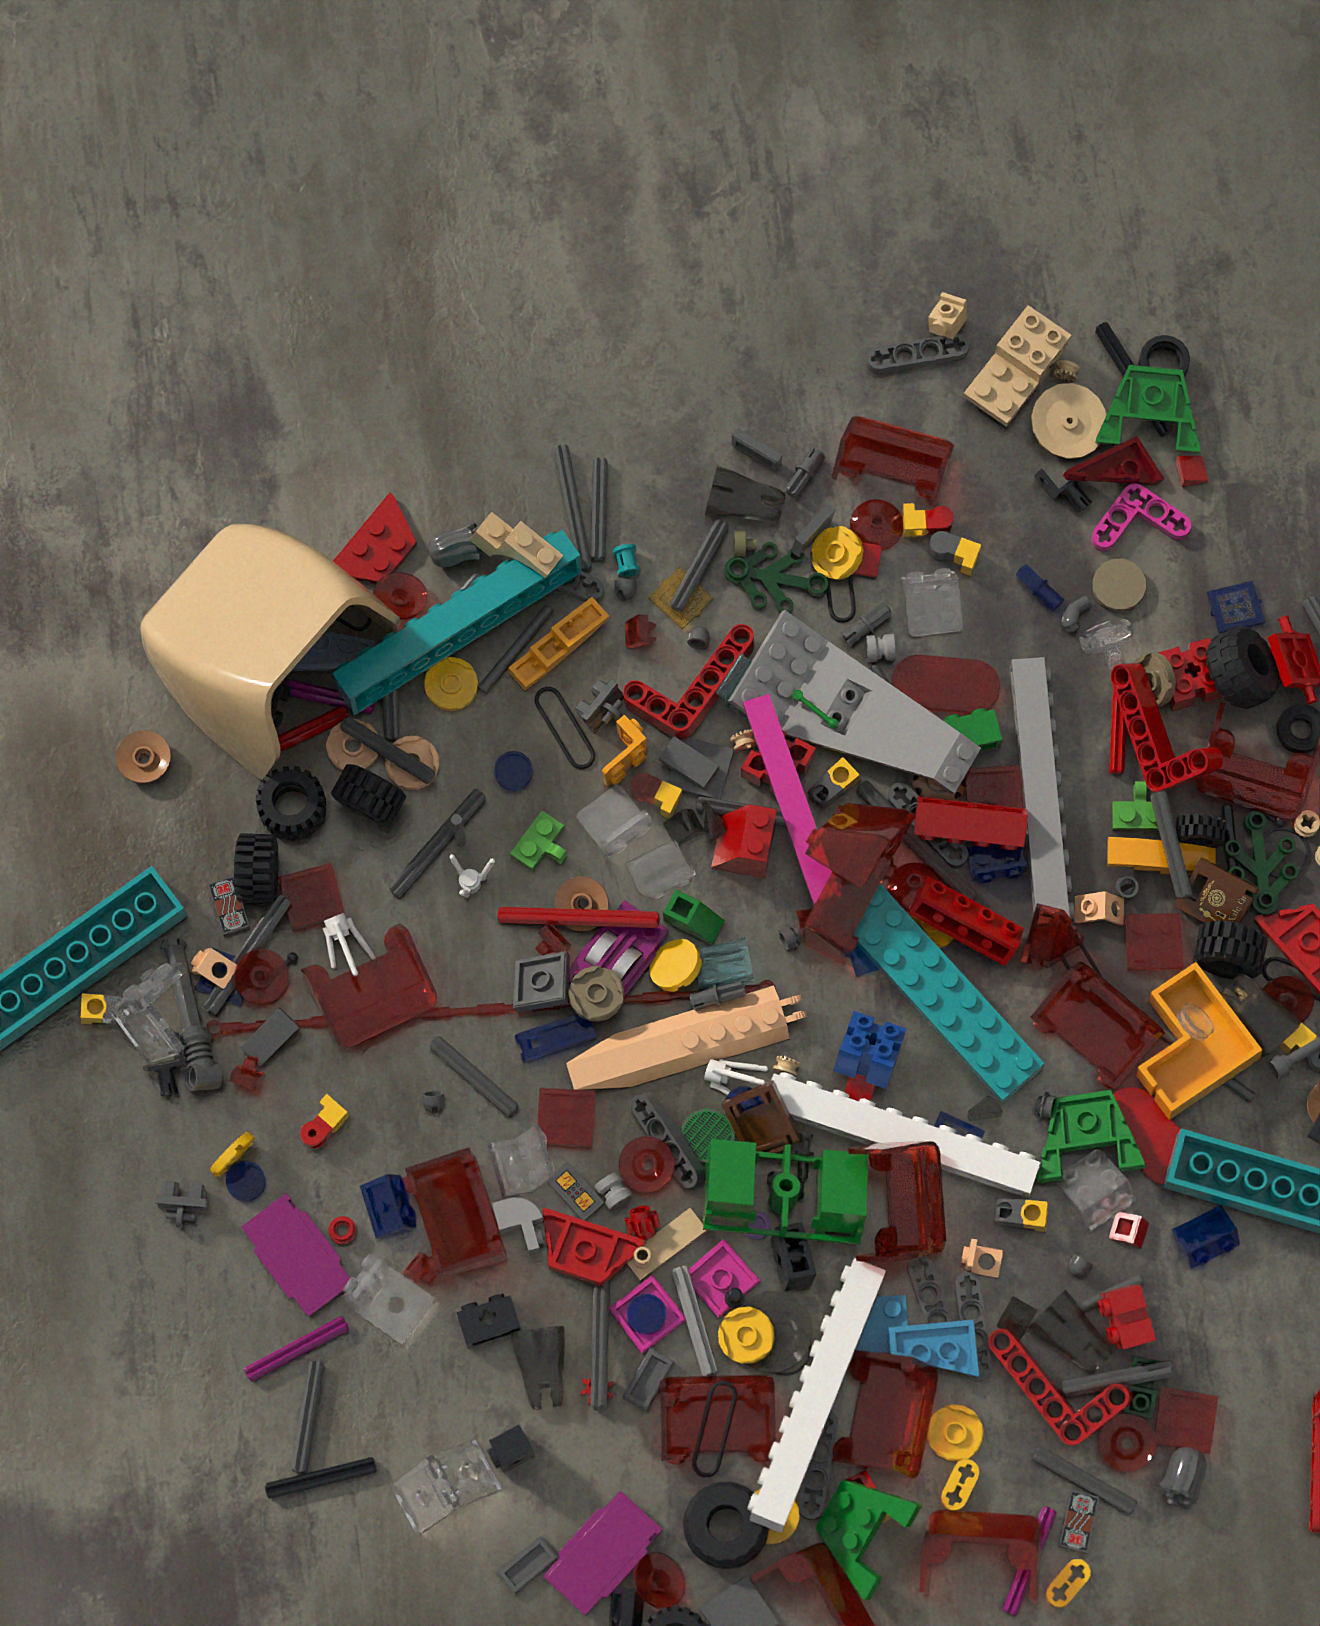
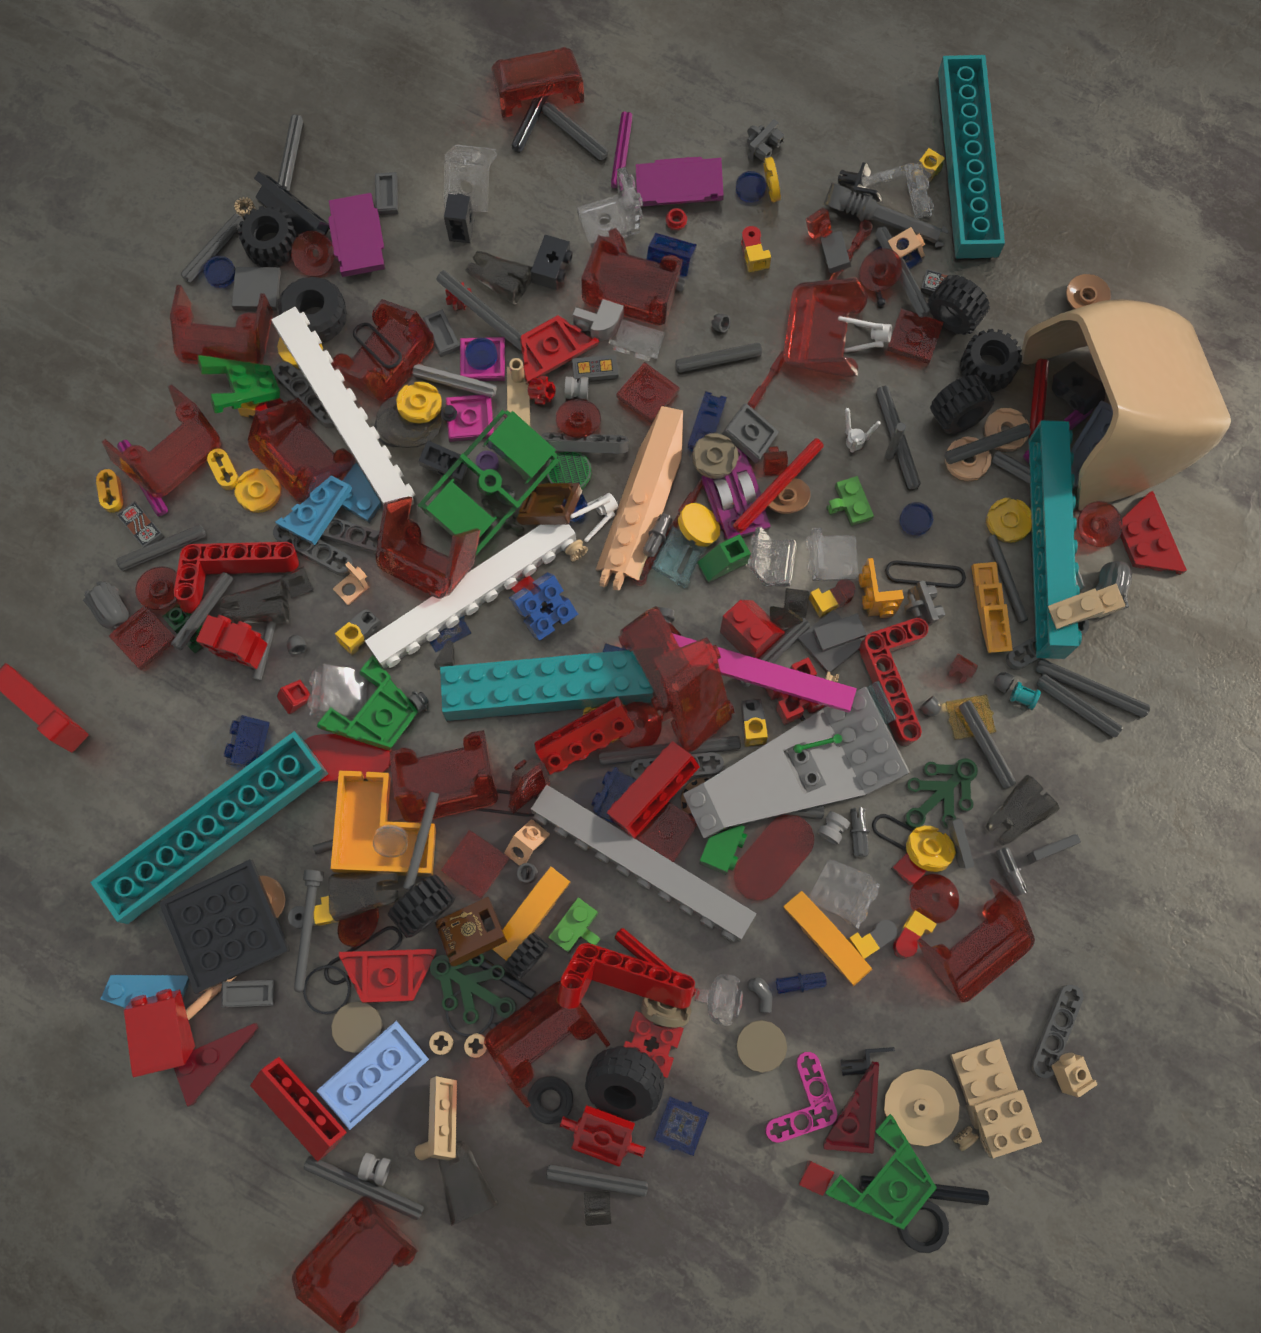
camera: 125 degrees right, 0 degrees up
olive tile [735,531,756,558] -> none
dark grey axle [1150,792,1192,899] -> none
none -> dark grey bar [403,792,439,890]
none -> clear red windscreen [491,47,584,118]
none -> light orange slope [783,891,872,986]

